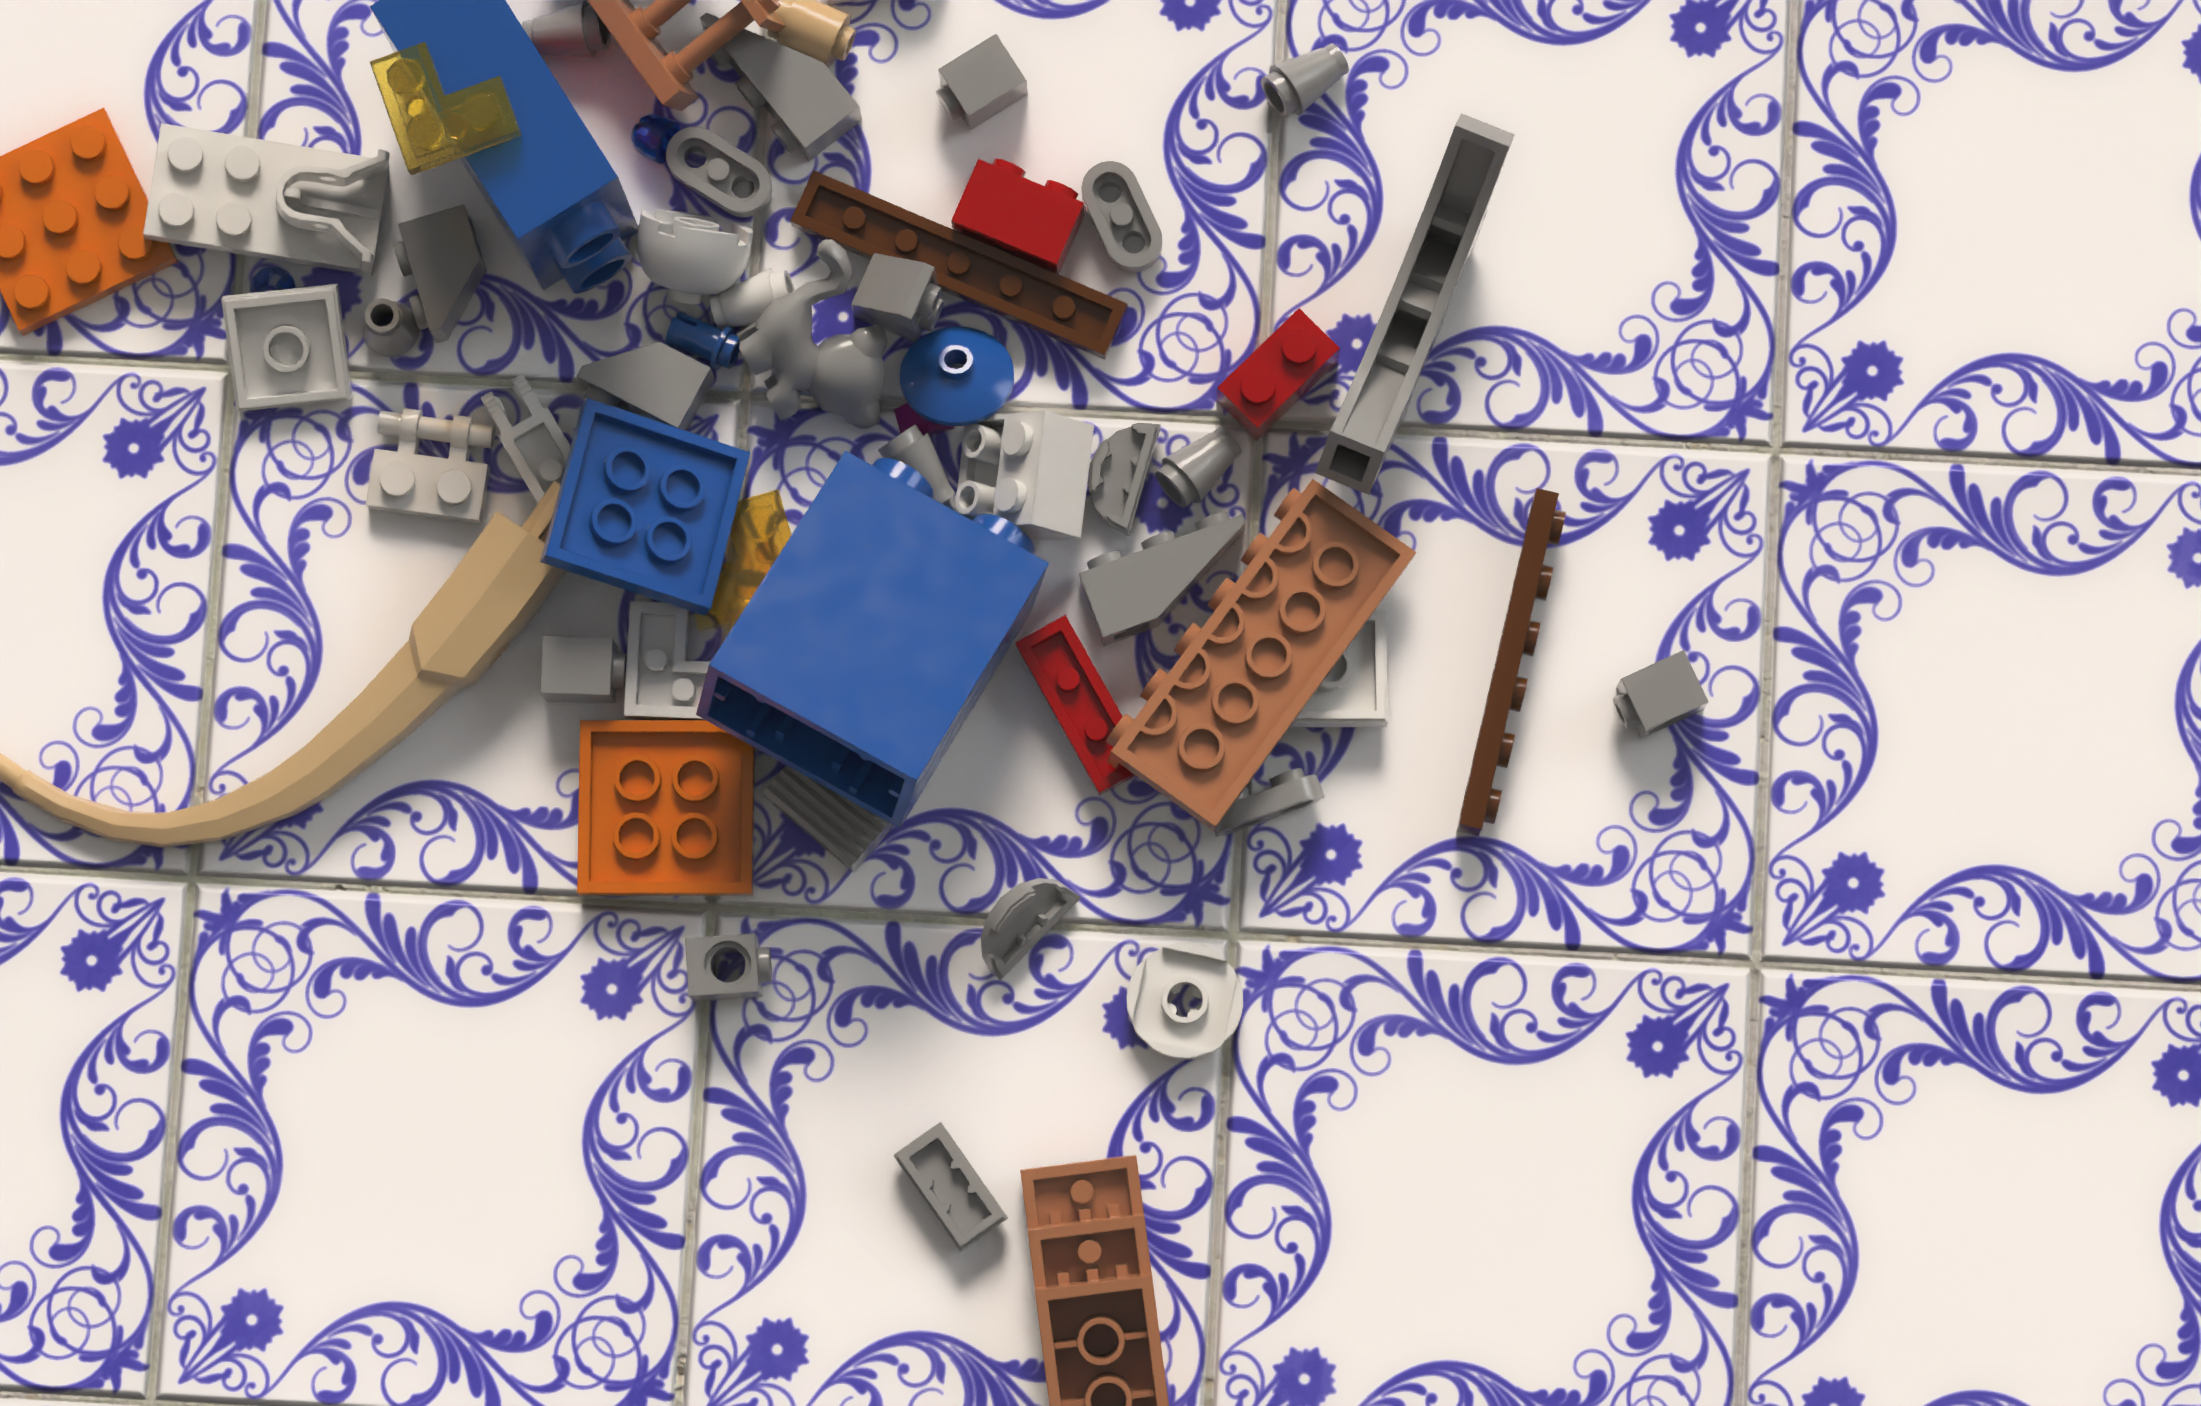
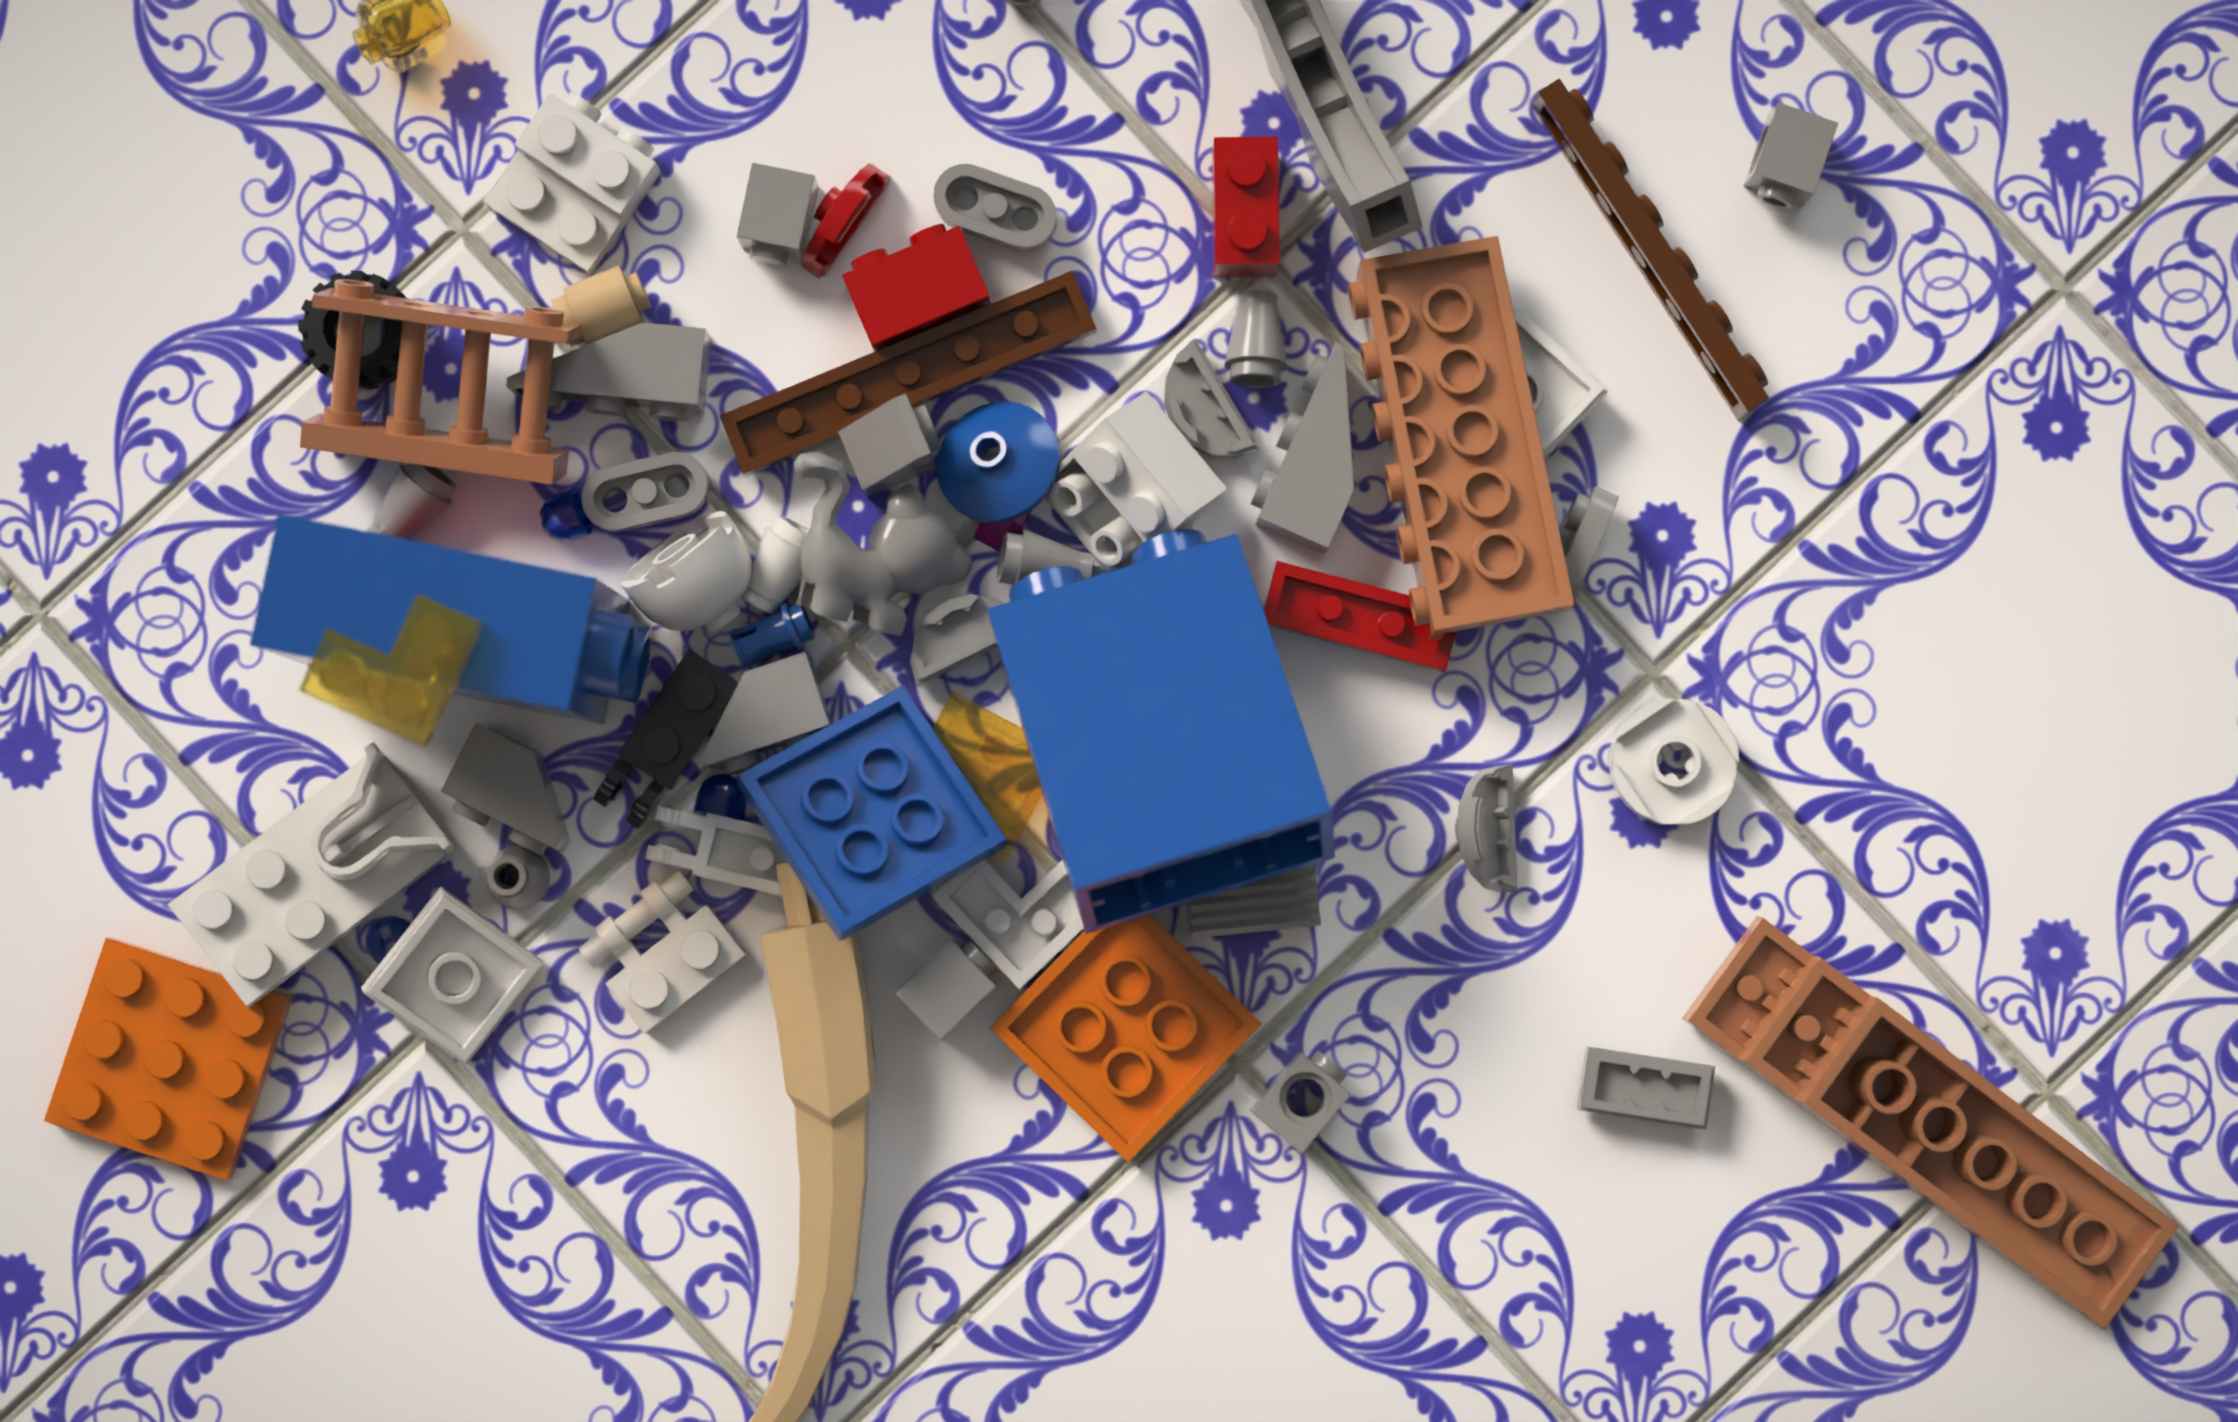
camera: 55 degrees left, 5 degrees up
none -> black hinge [593,649,739,829]
none -> clear blue hinge [693,774,747,821]
none -> red plate [801,163,891,279]
none -> light grey plate [910,594,1004,687]

